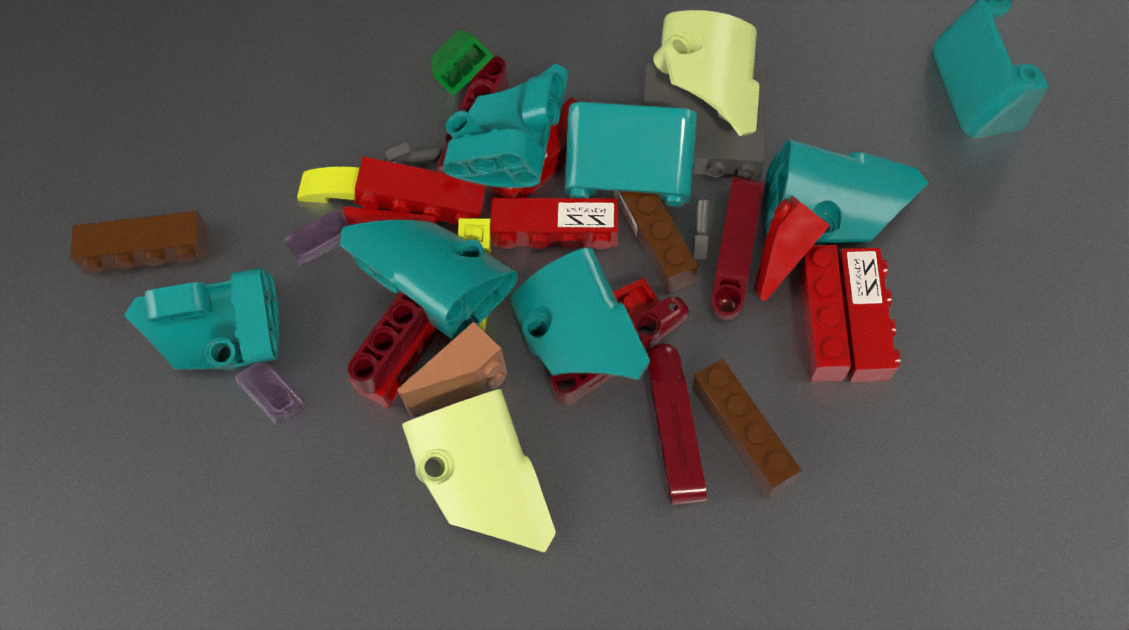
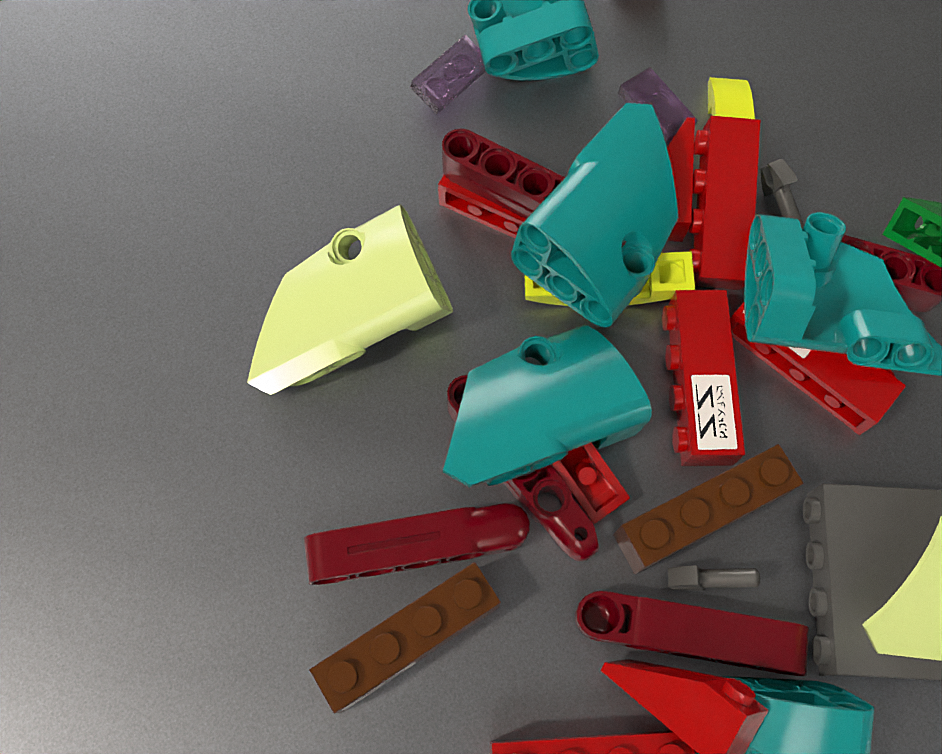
camera: 80 degrees right, 5 degrees up
nougat slope [397,322,507,417] -> none
teal windscreen [564,102,697,207] -> none

